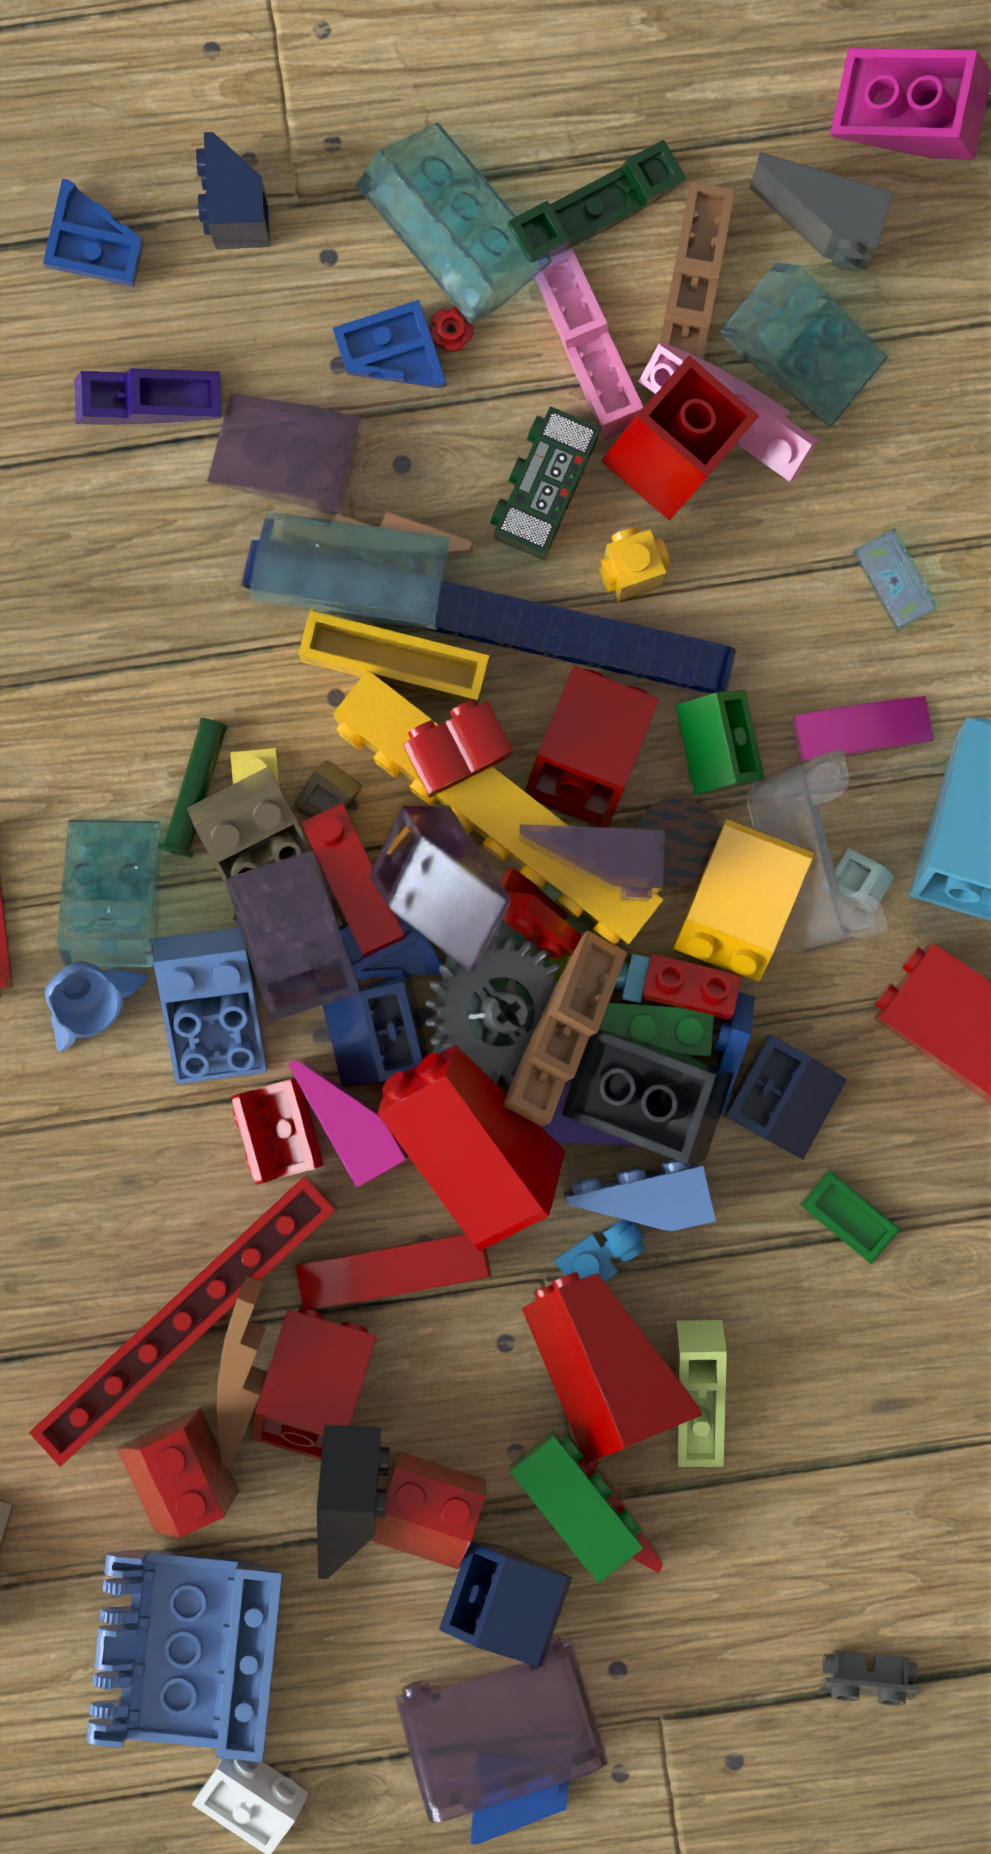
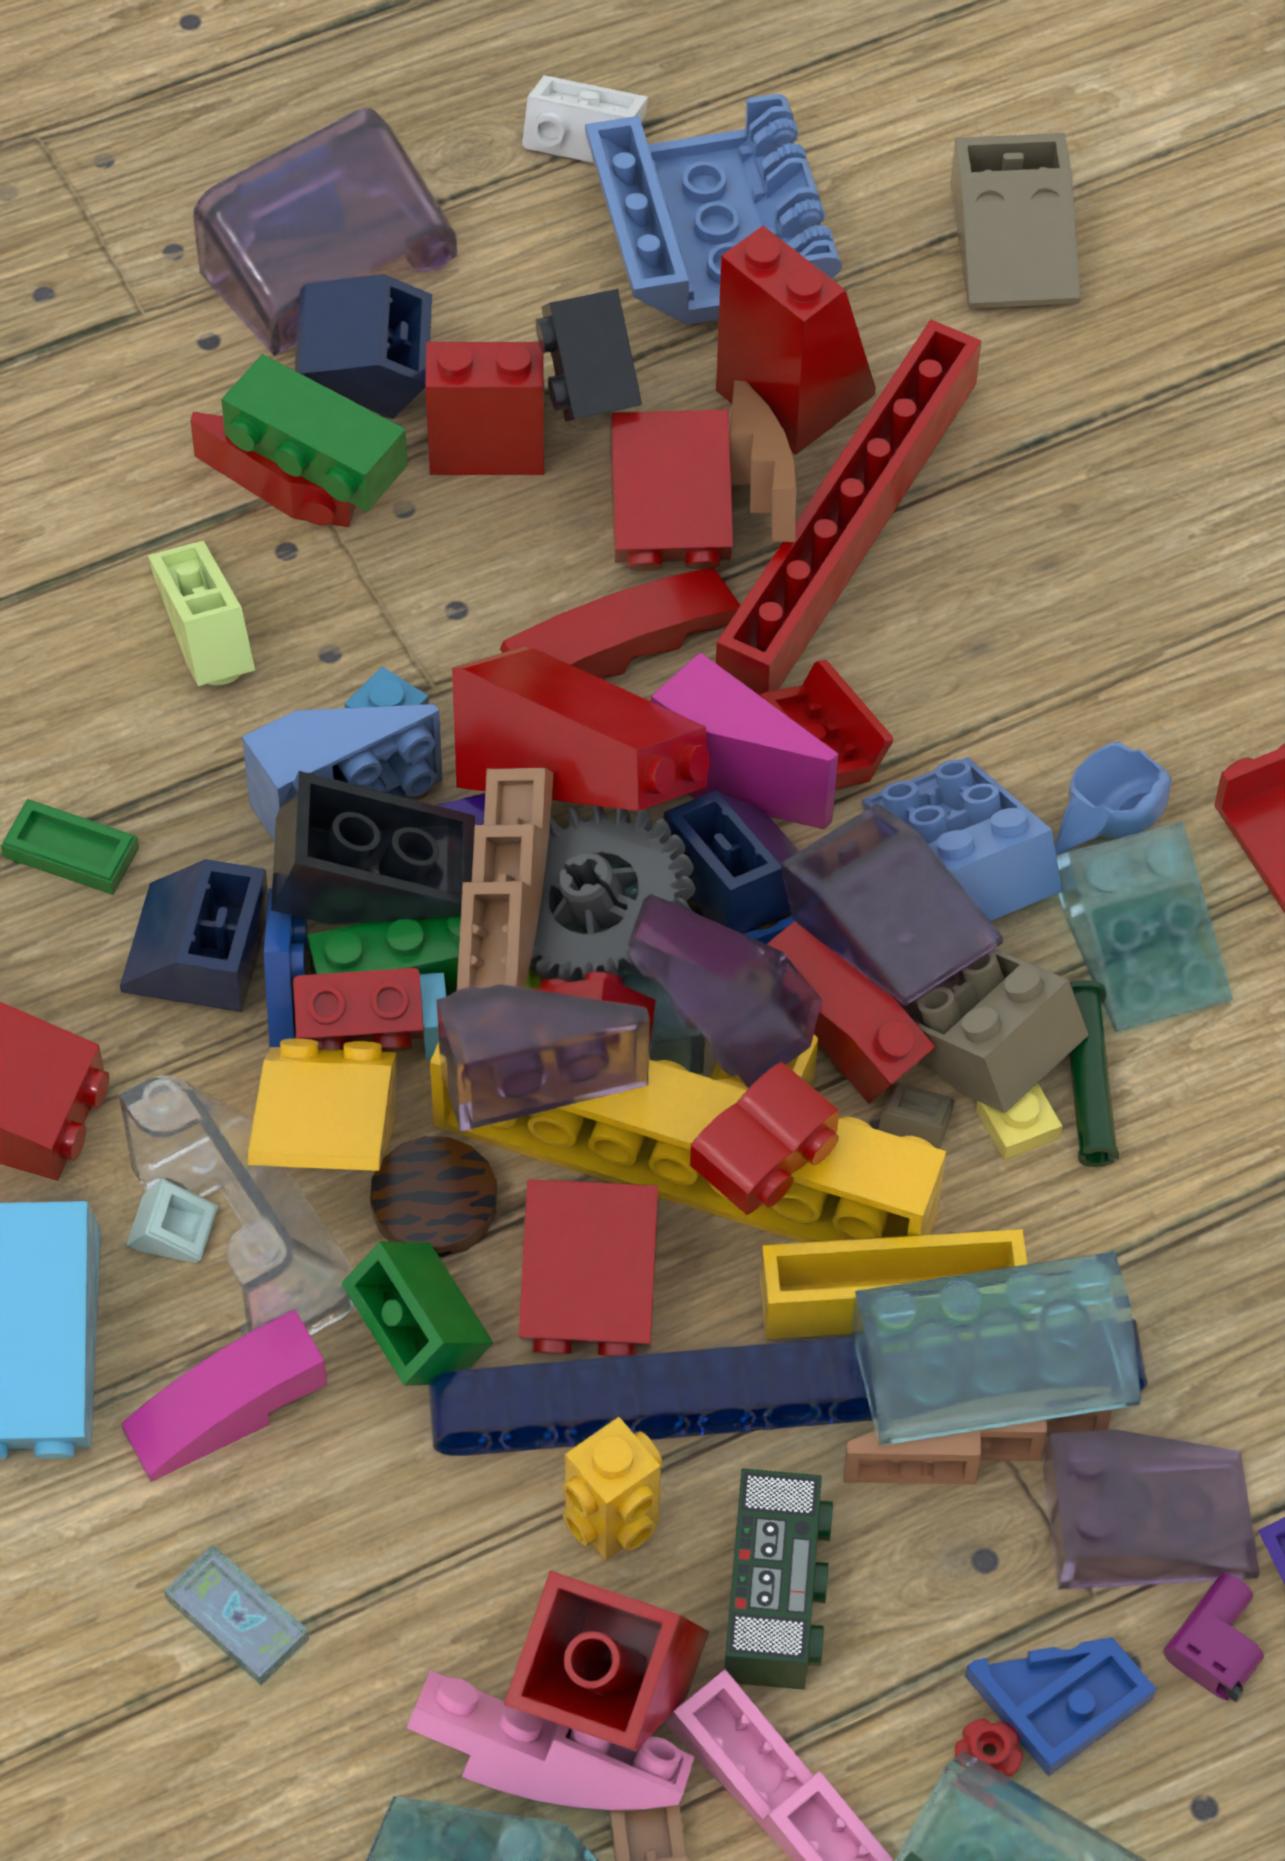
camera: 160 degrees right, 30 degrees down
red slope [522,1271,702,1464] -> none
none -> magenta piece [1163,1573,1264,1703]

